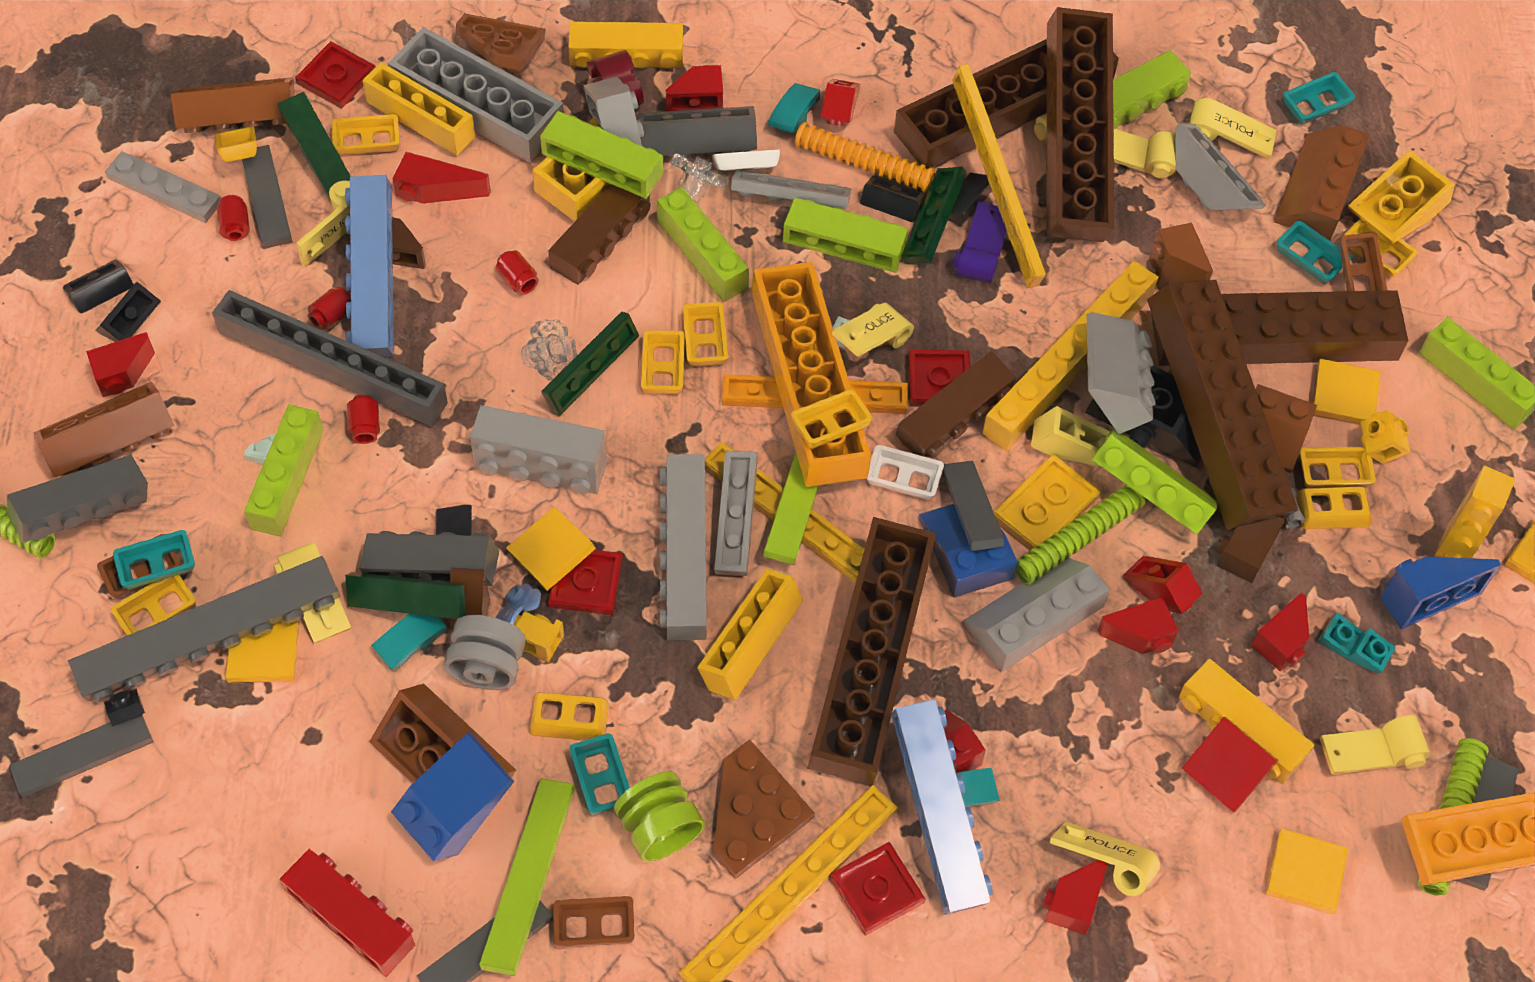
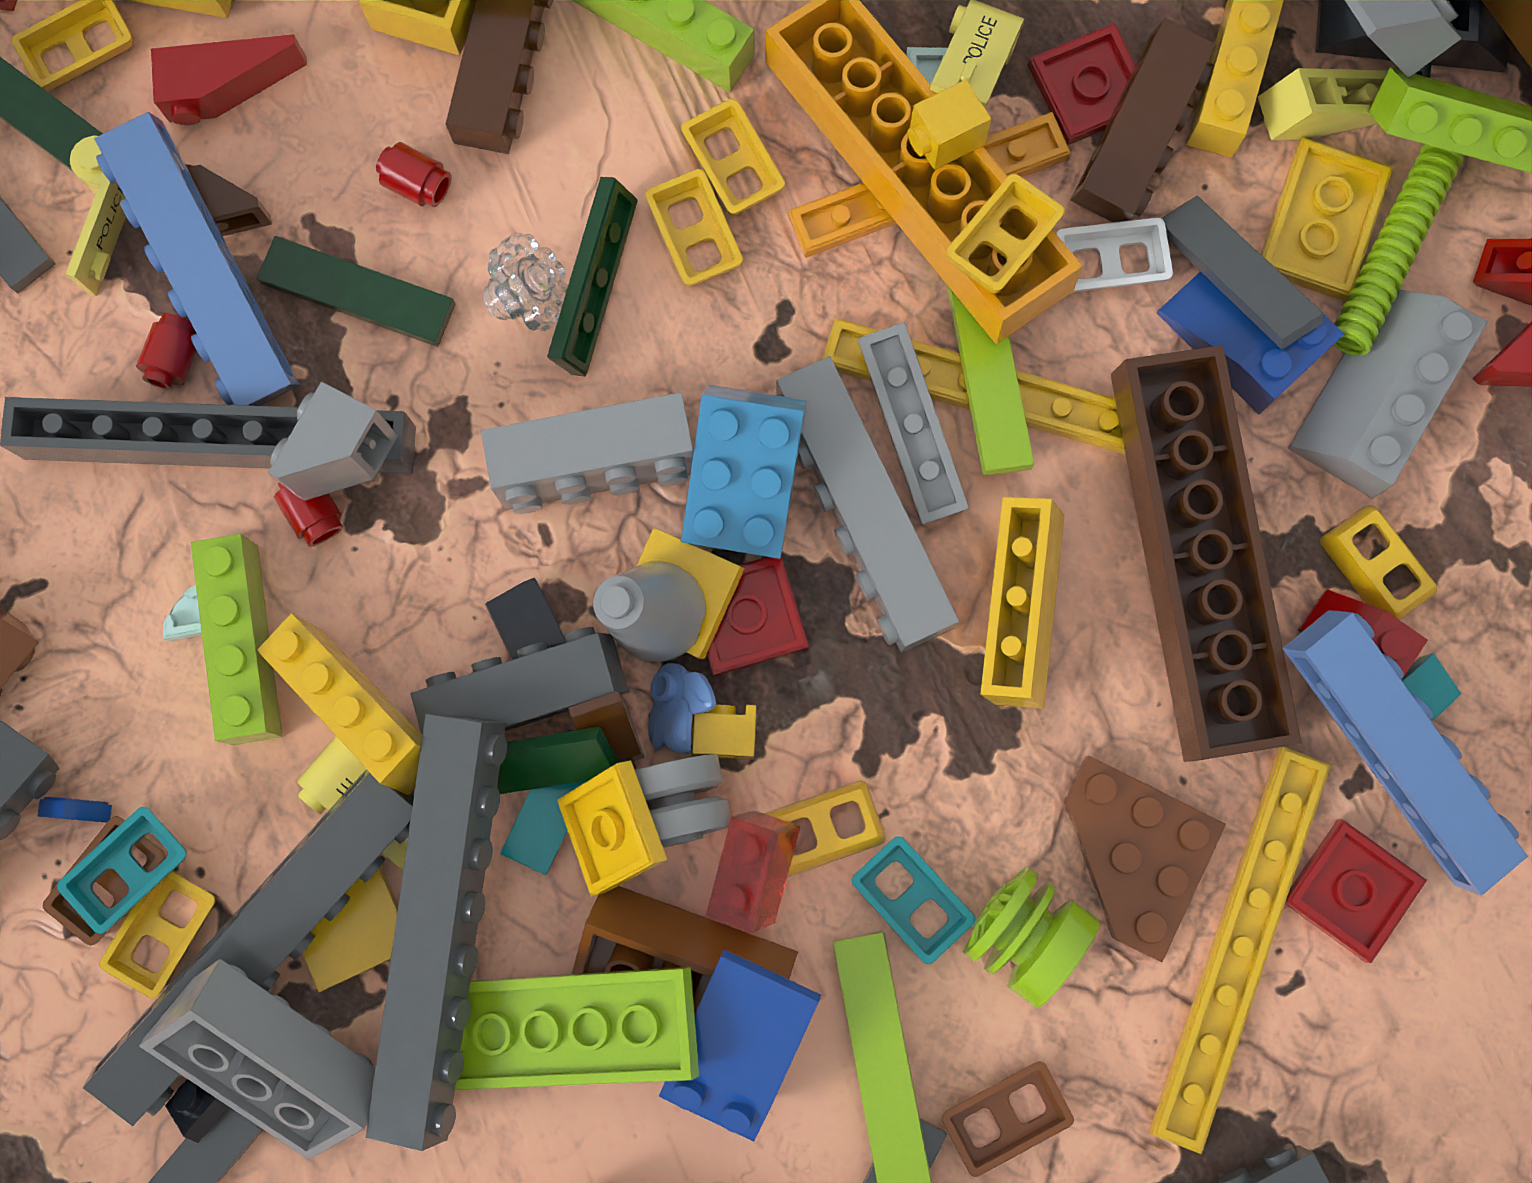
camera: 20 degrees left, 20 degrees up
none -> blue tile [37,797,112,823]
none -> light grey slope [139,959,376,1160]
none -> dark green tile [256,236,456,347]
none -> yellow brick [257,613,422,795]
none -> light grey slope [268,382,398,500]
none -> dark grey brick [366,714,507,1151]
none -> lime plate [455,967,699,1090]
none -> yellow tile [557,760,667,897]
none -> light grey cone [593,561,706,662]
none -> dark azure brick [681,384,807,559]
none -> clear red brick [706,811,801,933]
none -> yellow brick [908,79,991,170]
none -> yellow piece [1320,505,1437,620]

